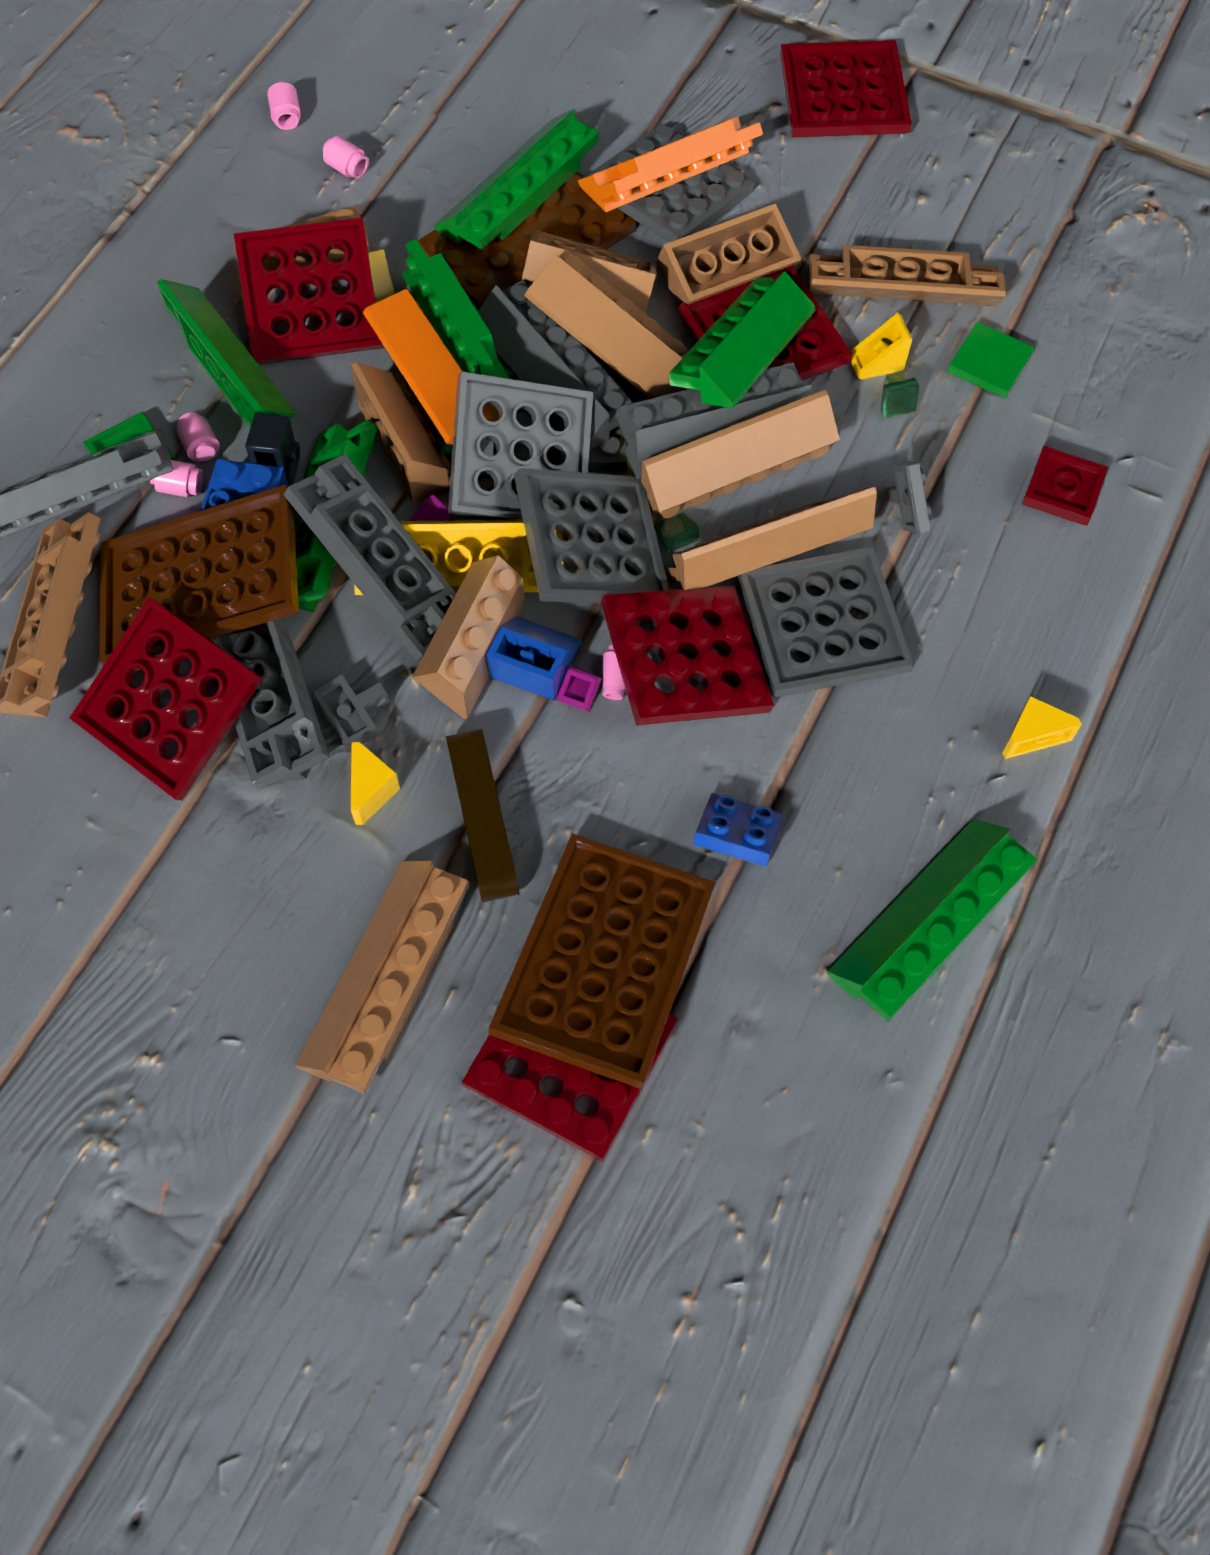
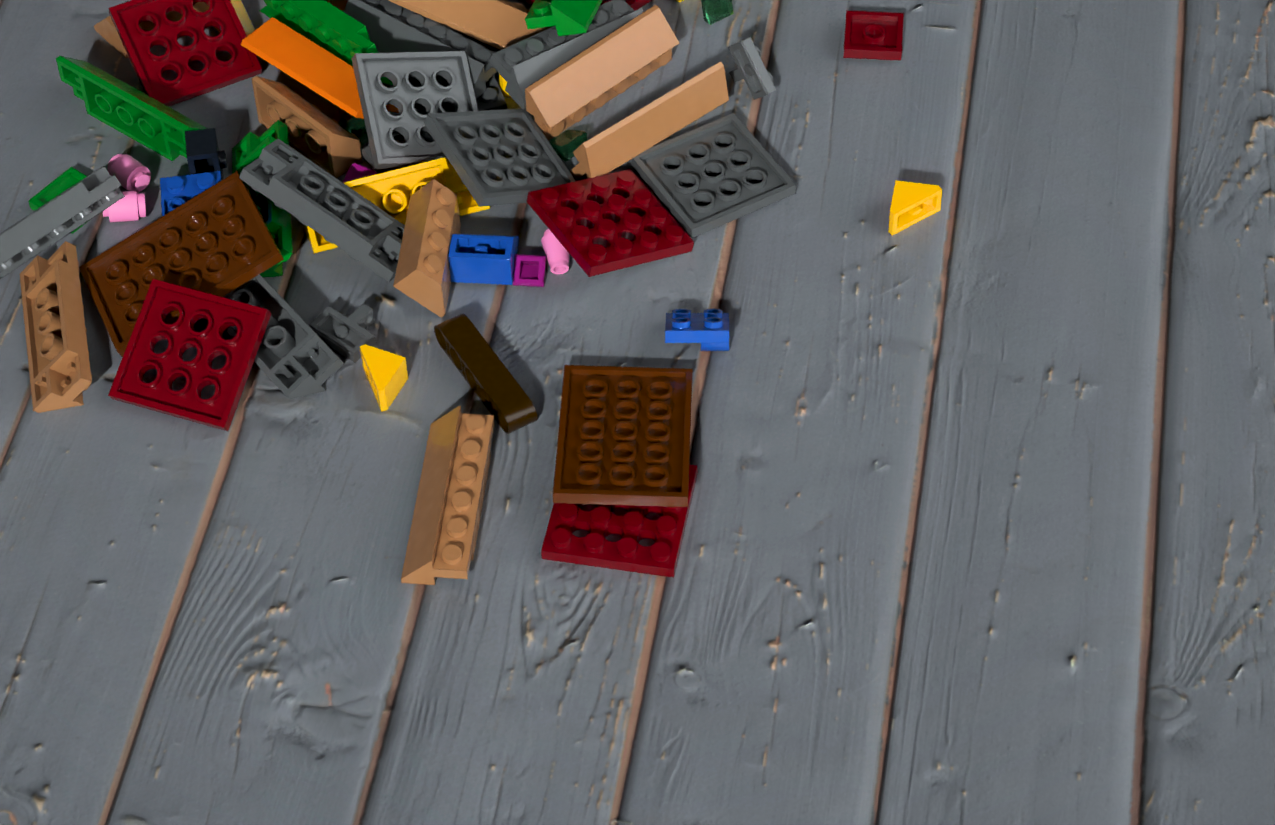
camera: 15 degrees left, 15 degrees down
green slope [826,820,1038,1022] -> none

